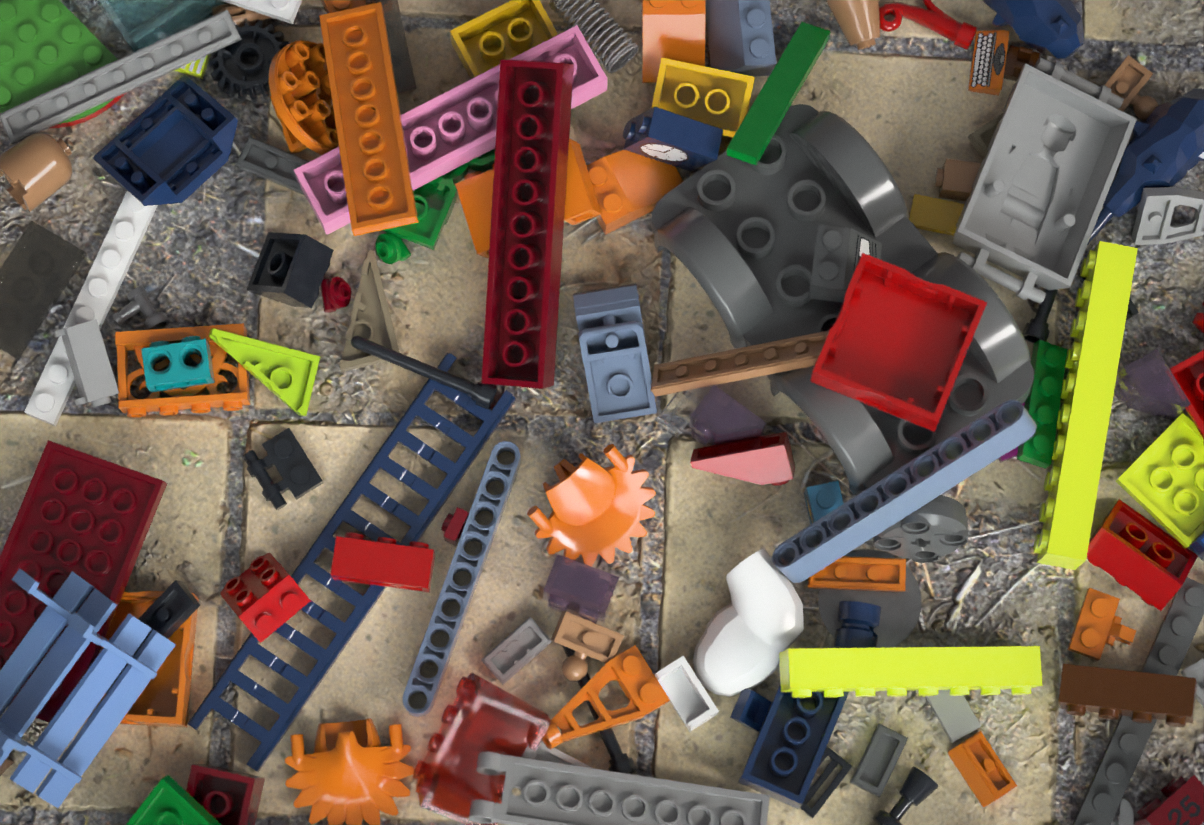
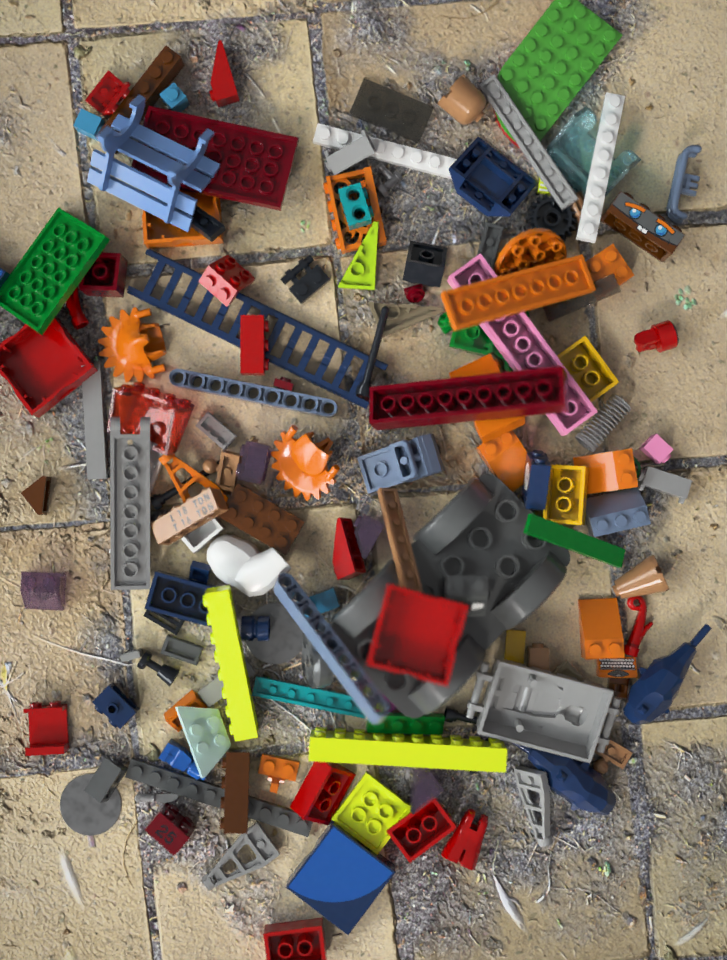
camera: 85 degrees right, 10 degrees up
orange tile [807,556,906,592] -> none
none -> brick [150,487,229,545]
none -> blue piece [158,739,206,780]
none -> light aqua wing [175,706,231,778]
none -> reddish brown brick [218,483,306,555]
none -> teal plate [252,676,366,719]
none -> orange slope [578,597,625,660]

